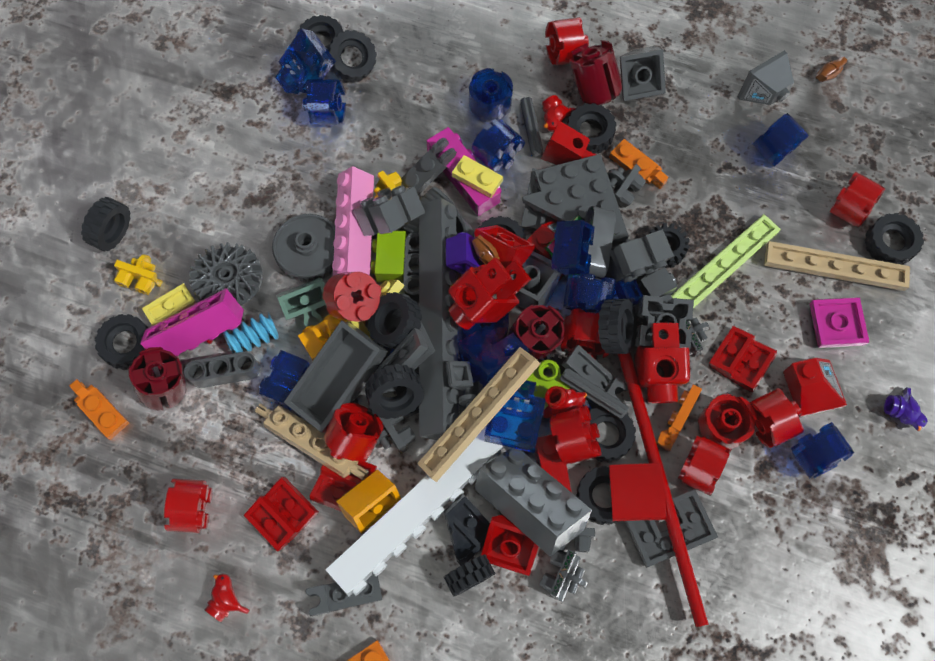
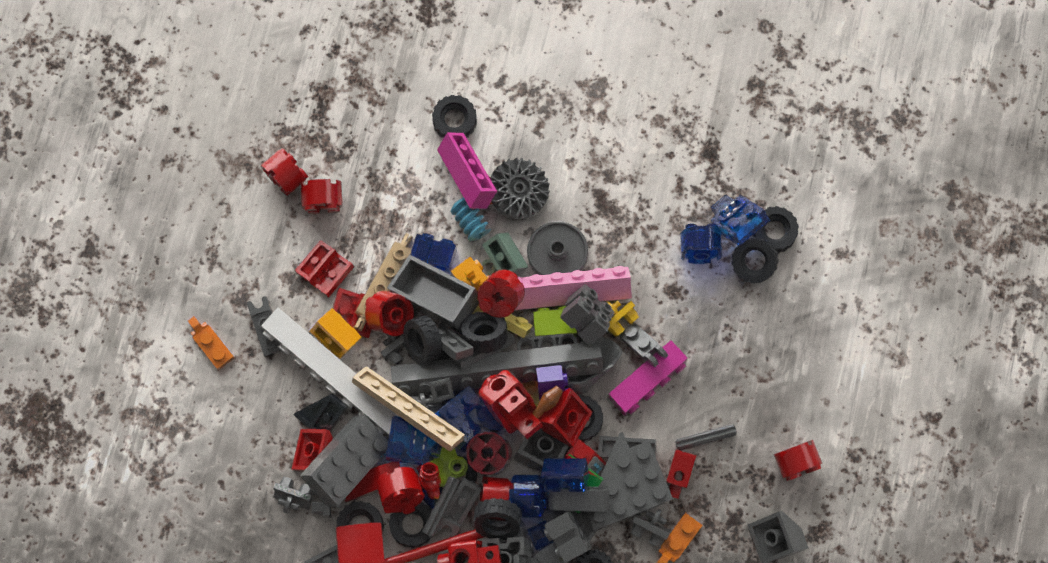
camera: 85 degrees right, 5 degrees up
orange hinge [69,379,130,440] -> none
black tyre [81,197,131,252] -> none
yellow hips [114,254,163,295] -> none
dark red cylinder [129,347,187,411] -> none
light yellow plate [142,283,197,326] -> none
dark grey beam [184,352,261,388] -> none
red animal [204,574,250,622] -> none
black tyre [444,554,496,597] -> none
light yellow plate [452,155,503,198] -> none
clear blue brick [469,68,513,123] -> none
clear blue brick [472,119,525,172] -> none
red animal [542,95,576,132] -> none
black tyre [567,103,616,154] -> none
dark red cylinder [569,40,622,106] -> none
none -> red brick [261,148,309,197]

